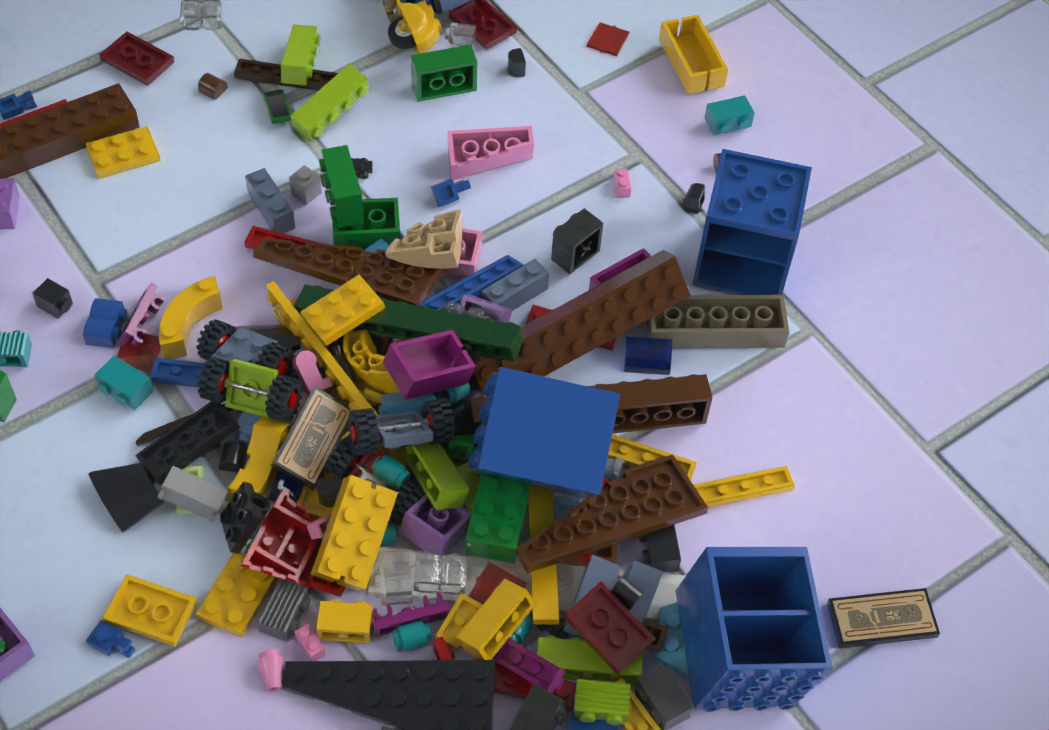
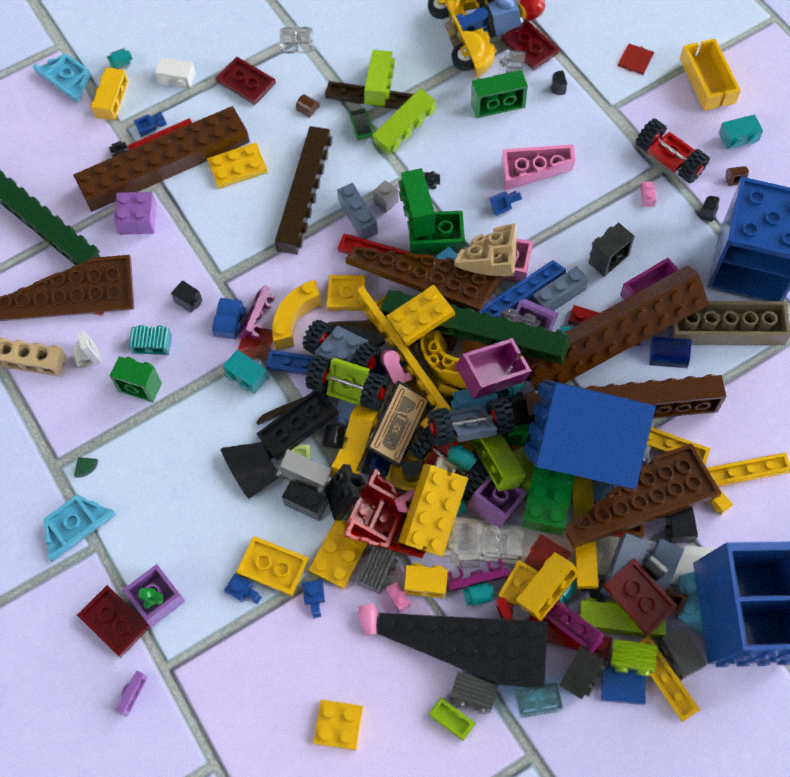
camera: 10 degrees right, 10 degrees up
none -> white brick [155,57,196,89]
none -> dark brown brick [275,126,333,255]
none -> black brick [282,480,328,521]
none -> blue plate [302,580,325,618]
none -> yellow plate [327,275,366,311]
none -> plate [635,118,710,184]
none -> yellow piece [707,488,733,515]

